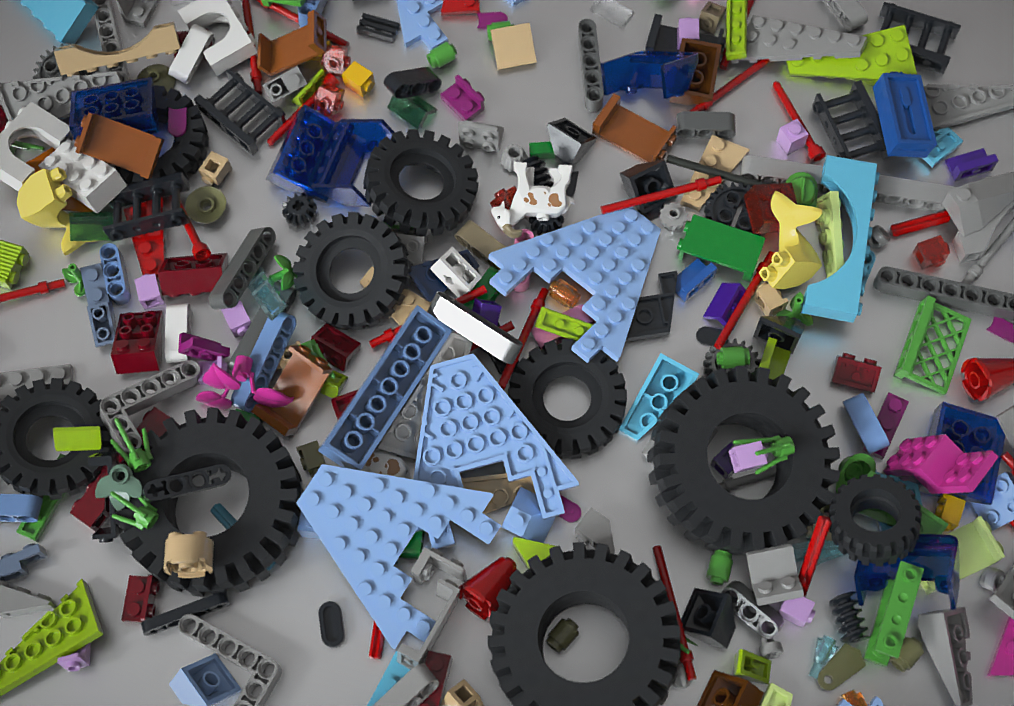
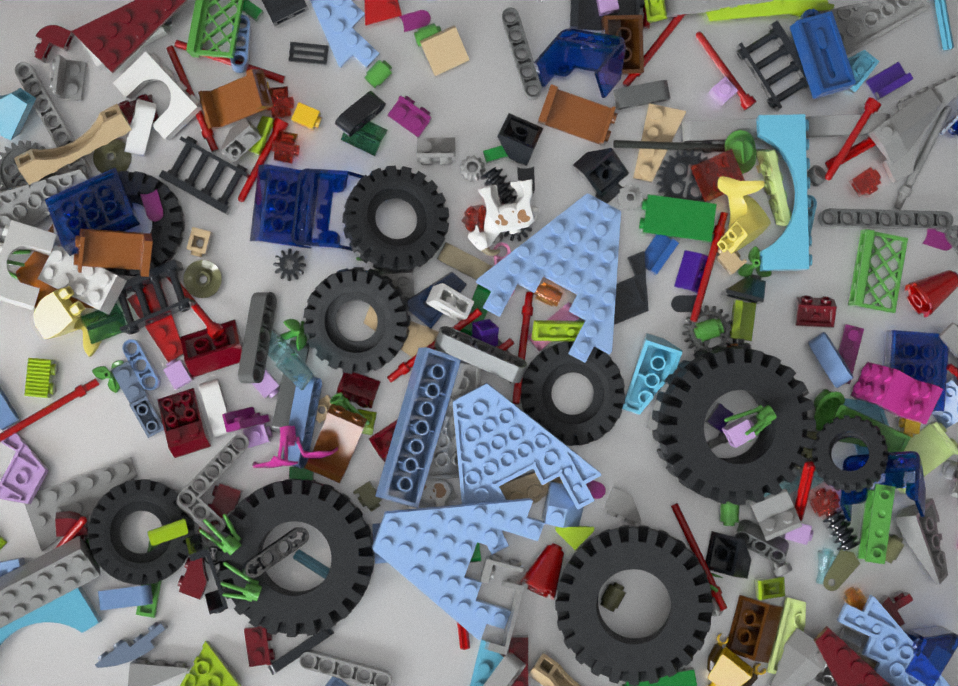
camera: 20 degrees left, 20 degrees up
sand green plate [95,464,142,511] -> none
tan brick [164,531,214,578] -> none
black tile [318,601,345,648] -> none
red bar [600,176,722,214] -> none
none -> clear red brick [808,487,840,517]
none -> red piece [825,97,881,180]

